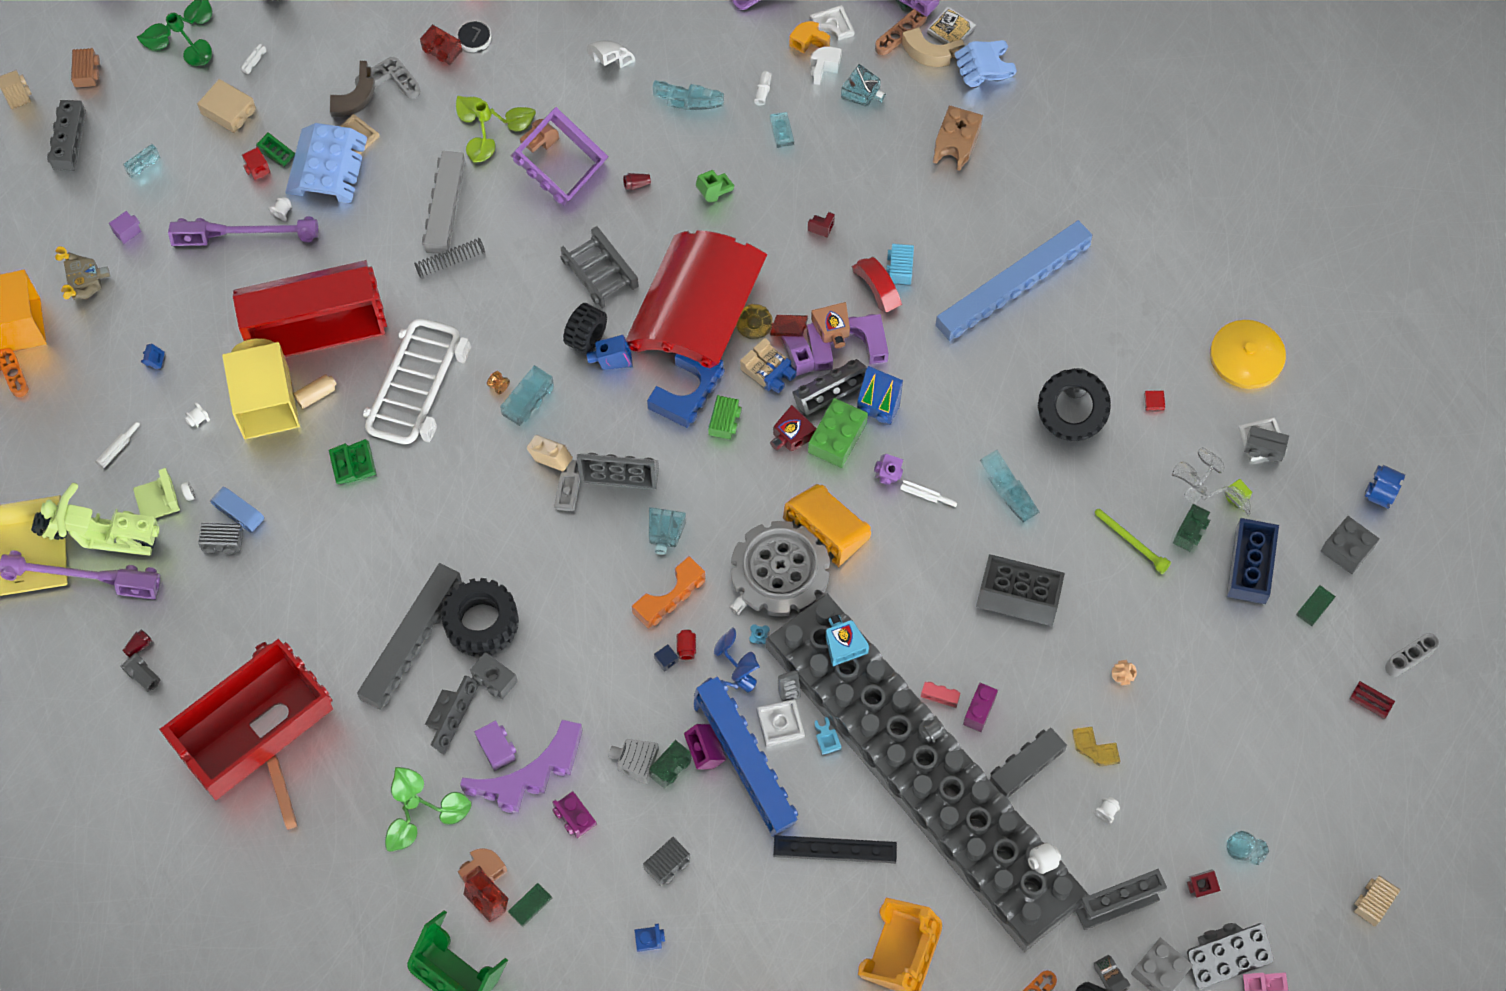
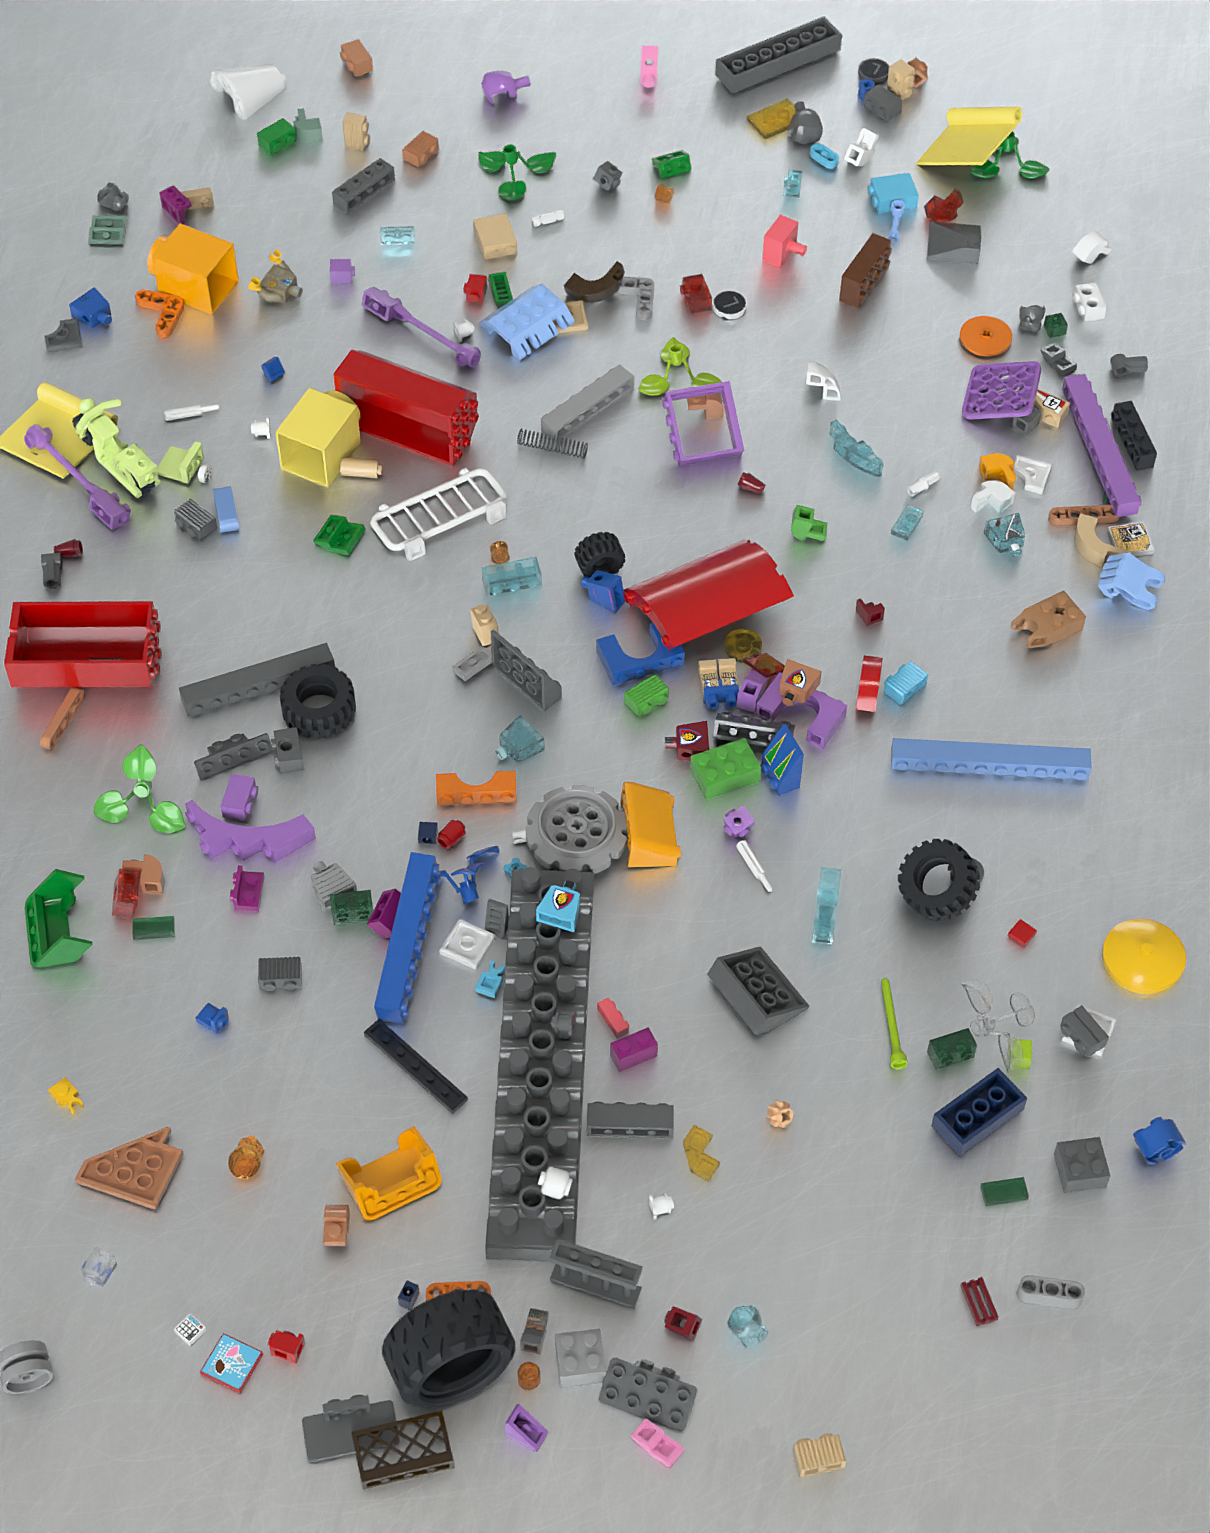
camera: 40 degrees right, 10 degrees down
dark grey fence [560,226,639,309] -> none

